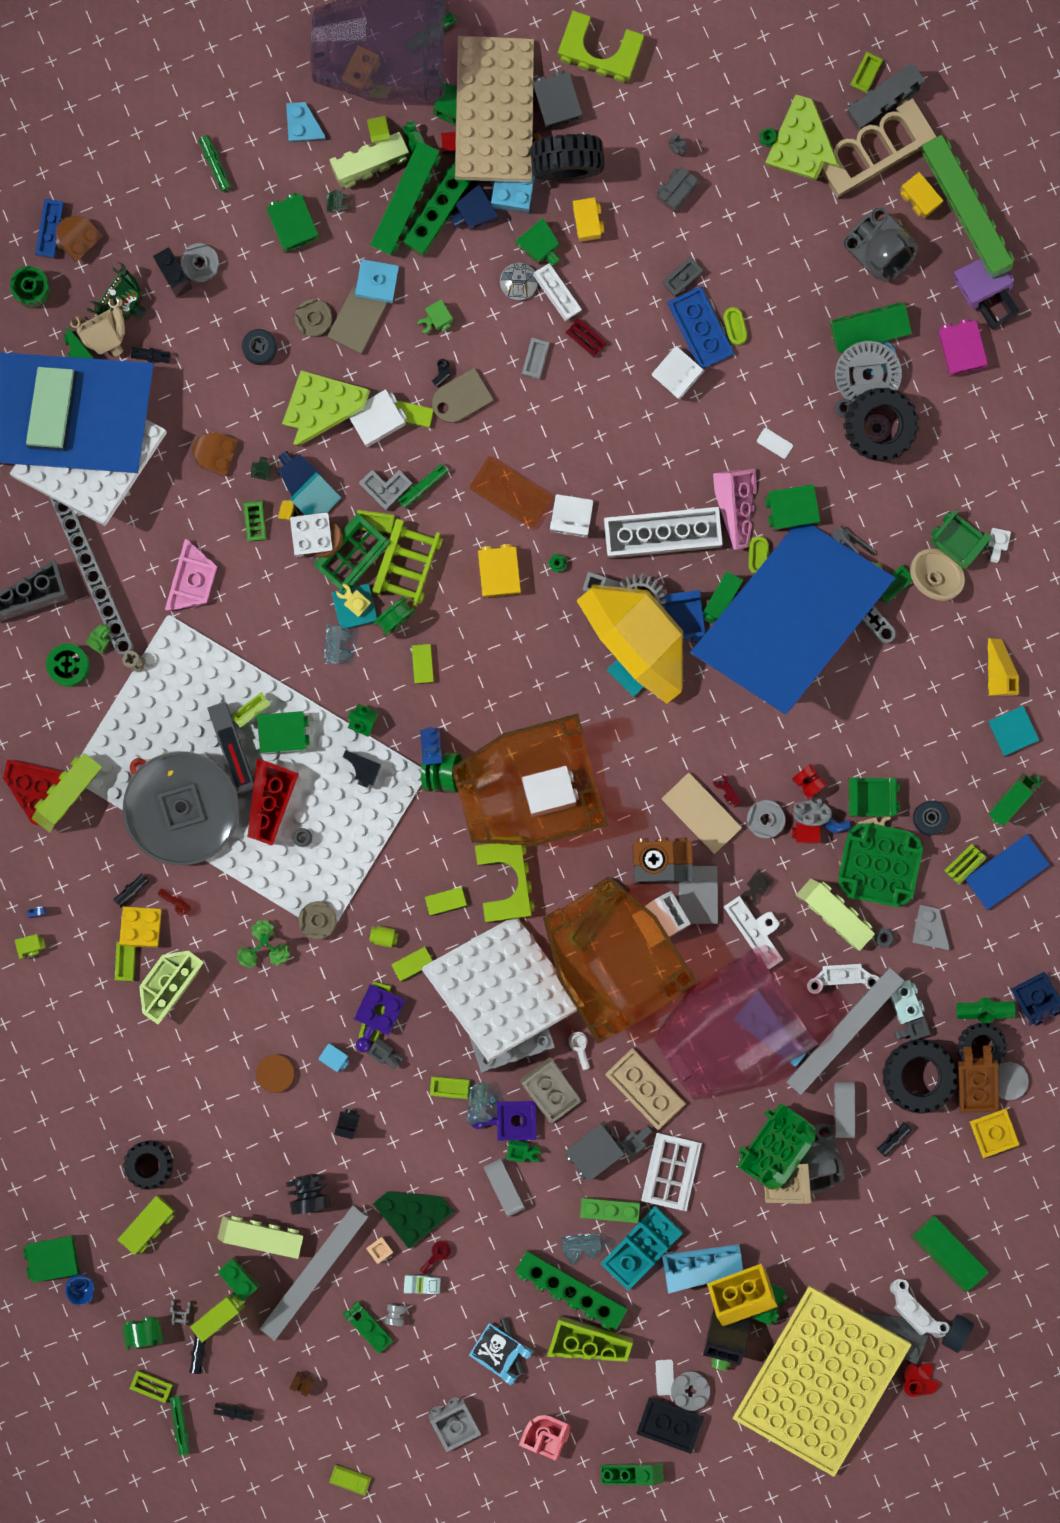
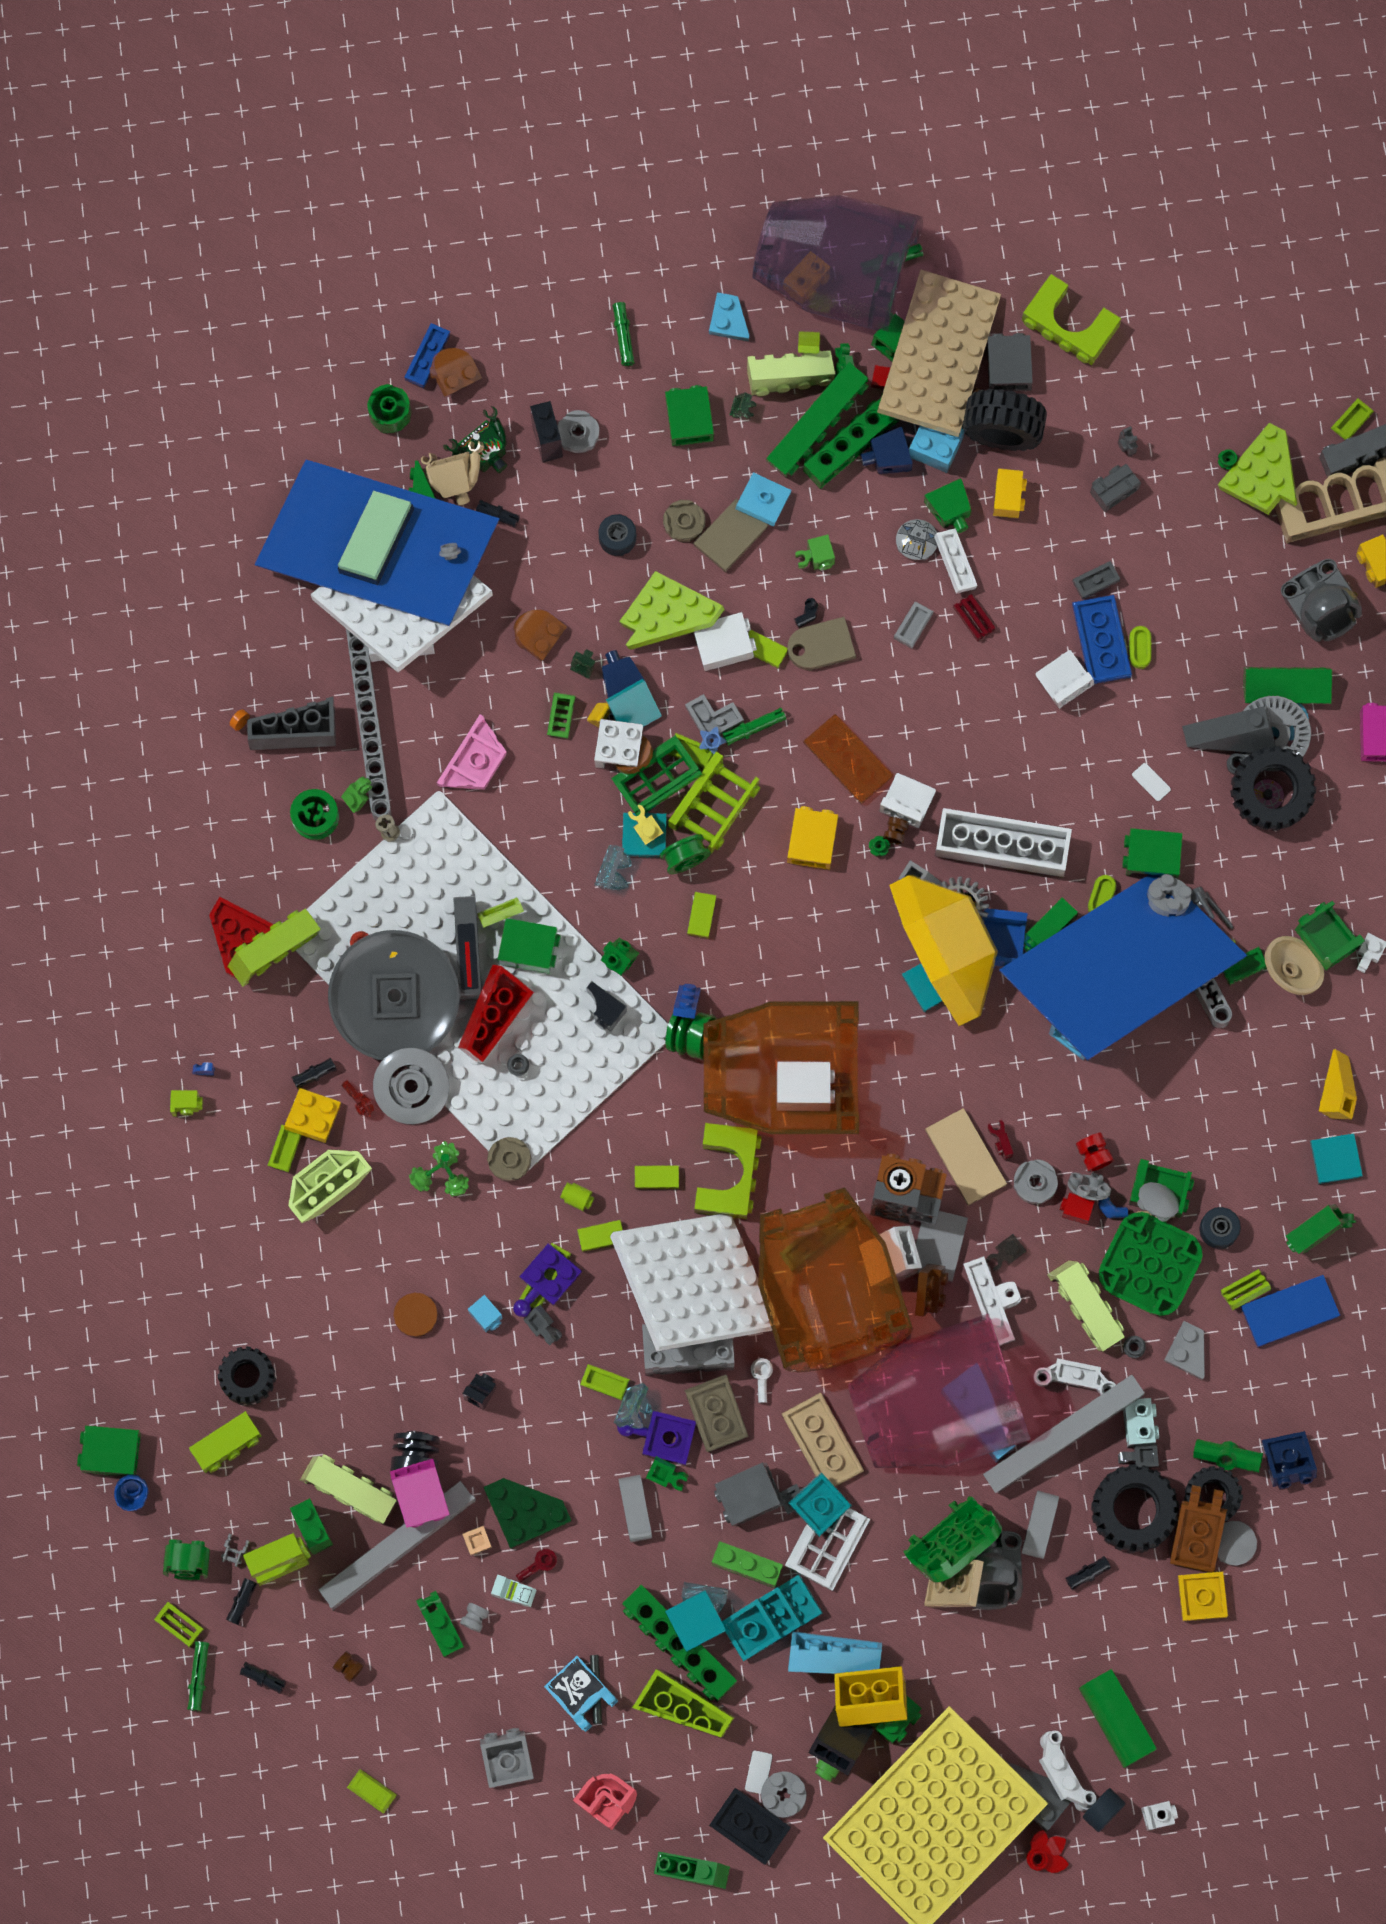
camera: 10 degrees right, 10 degrees down
bright pink wedge [713,469,757,550] -> none
none -> light grey piece [373,1048,450,1124]
none -> dark pink brick [390,1459,450,1528]
none -> light grey plate [439,543,461,560]
none -> teal tile [665,1590,726,1652]
none -> medium blue plate [699,727,726,754]
none -> teal tile [788,1472,852,1537]
none -> reddish brown wheel [883,817,909,845]
none -> reddish brown plate [915,1263,948,1317]
none -> light grey dish [1137,1182,1179,1222]
none -> white brick [1141,1801,1178,1831]
none -> light grey plate [1147,874,1192,917]
none -> dark grey wedge [1182,706,1276,753]

